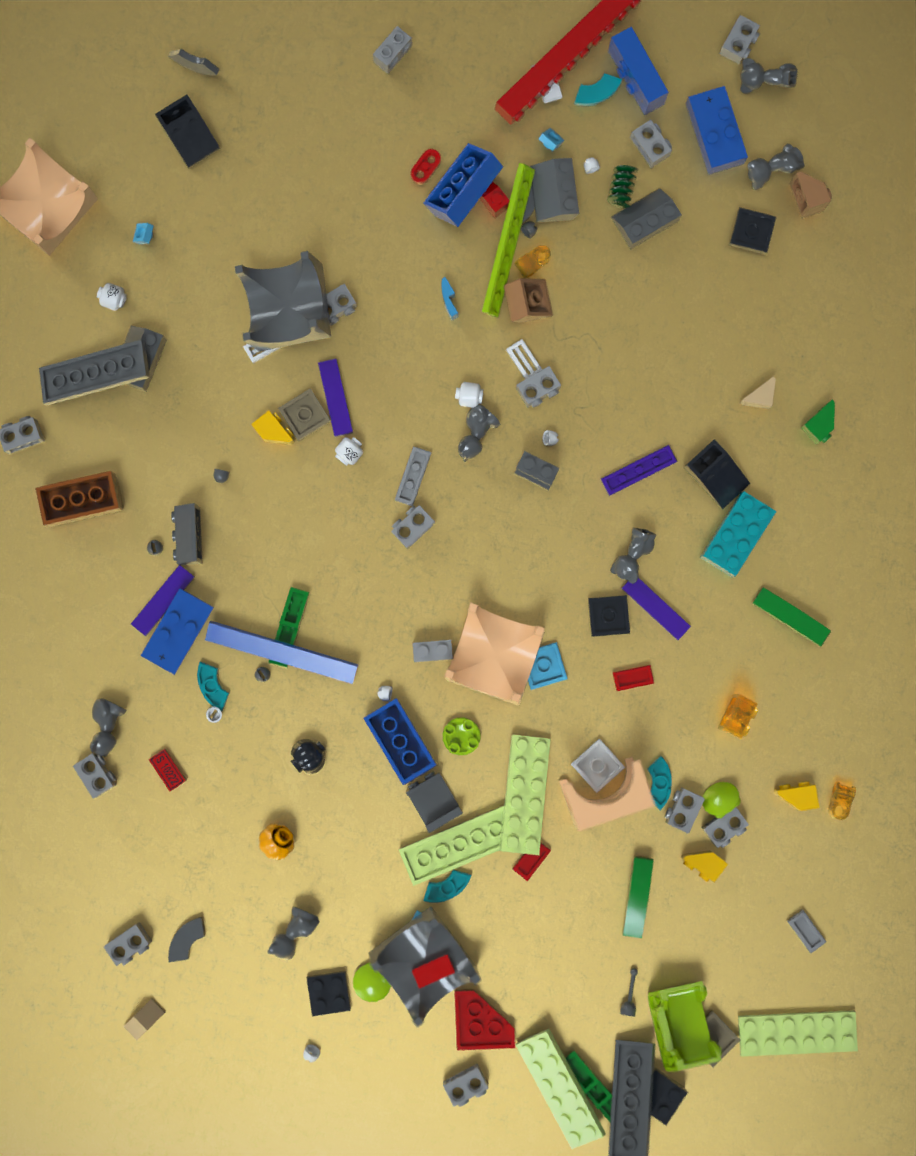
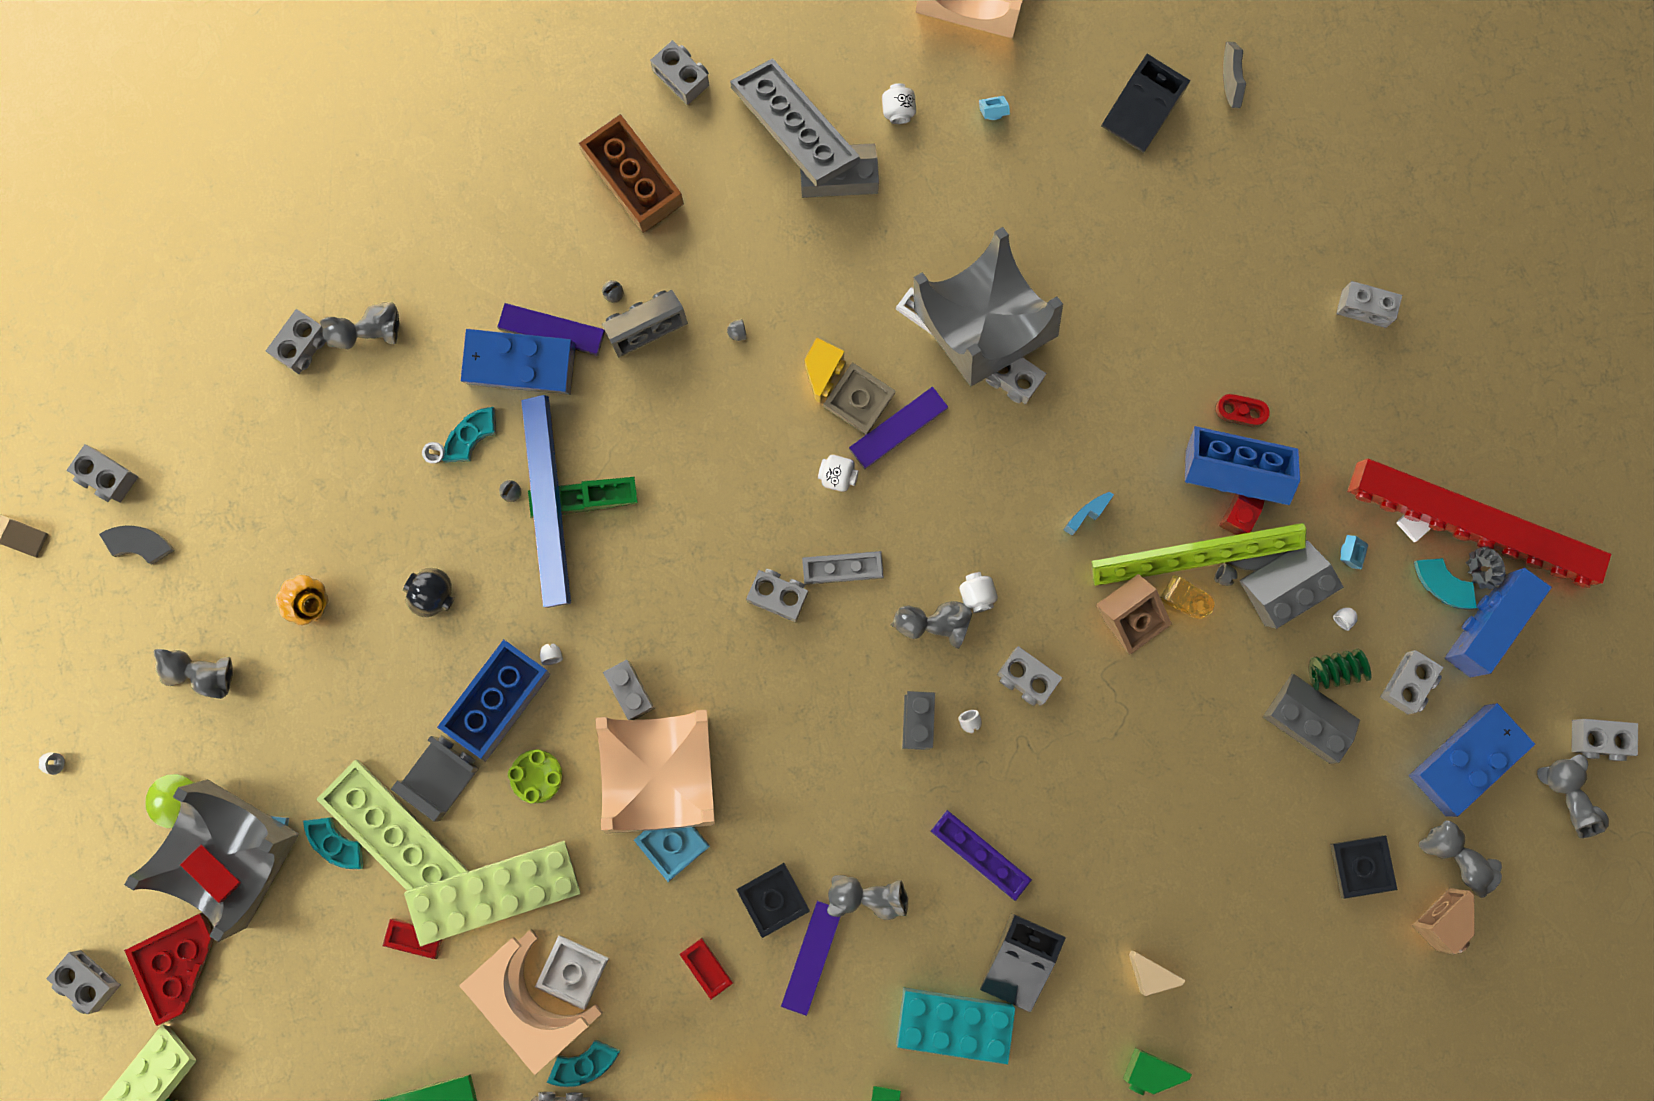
camera: 65 degrees right, 5 degrees down
red tile [149,749,187,792] -> none
black plate [307,971,351,1017] -> none
white tile [506,339,542,380] -> none
none -> dark grey gear [1465,547,1505,590]

